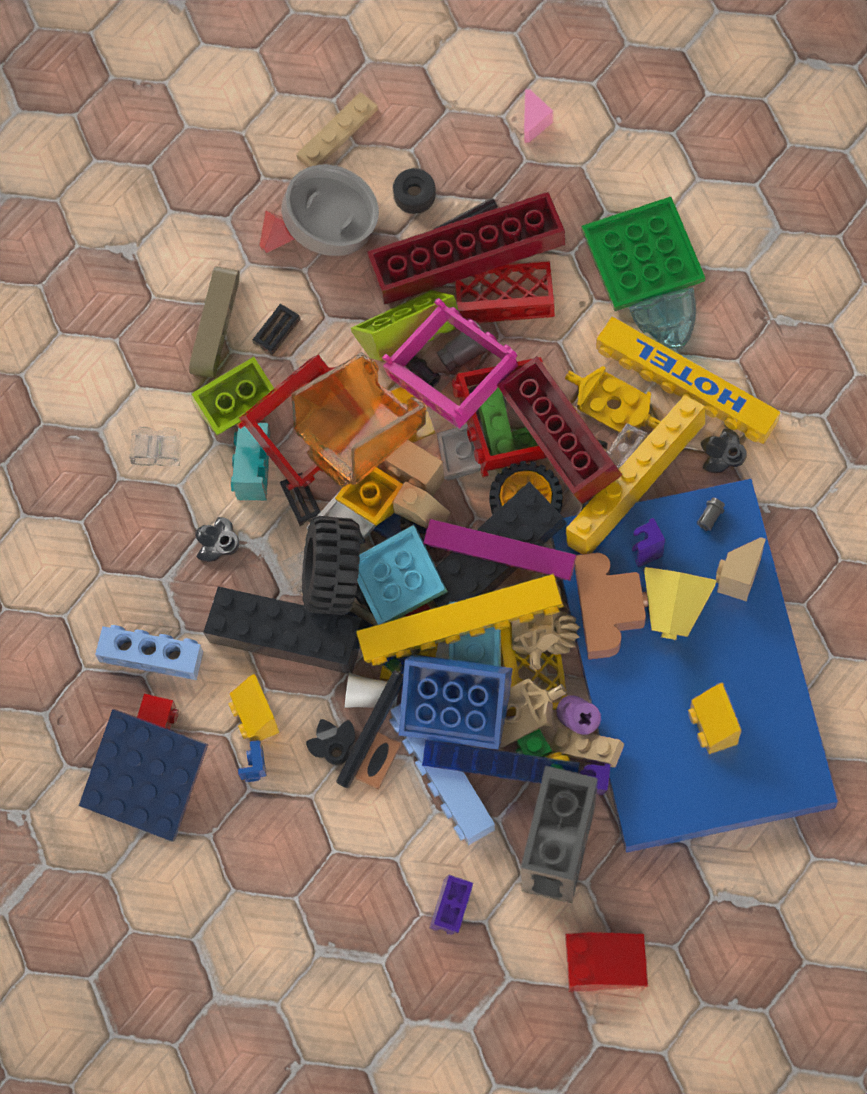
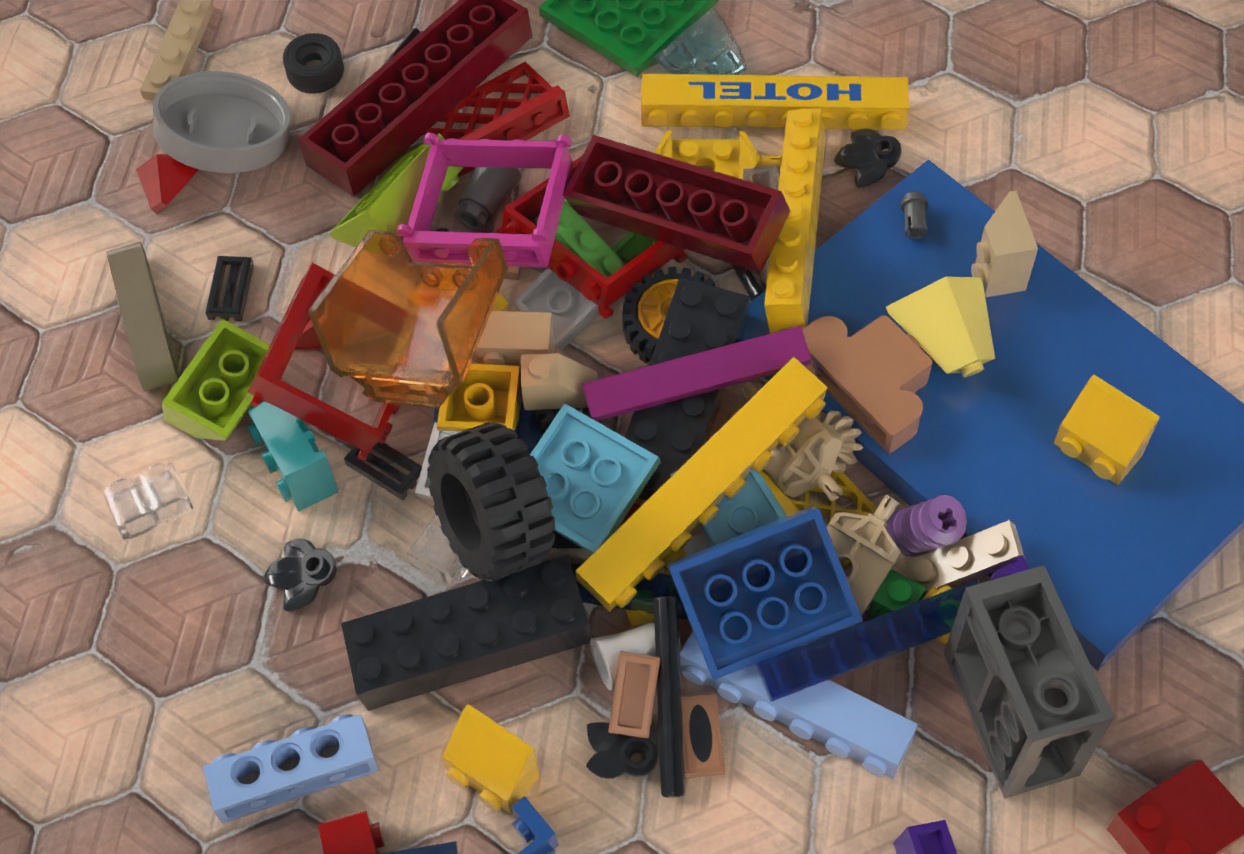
camera: 35 degrees left, 10 degrees down
dark purple hinge [632,518,665,568] -> none
none -> nougat tile [608,651,661,739]

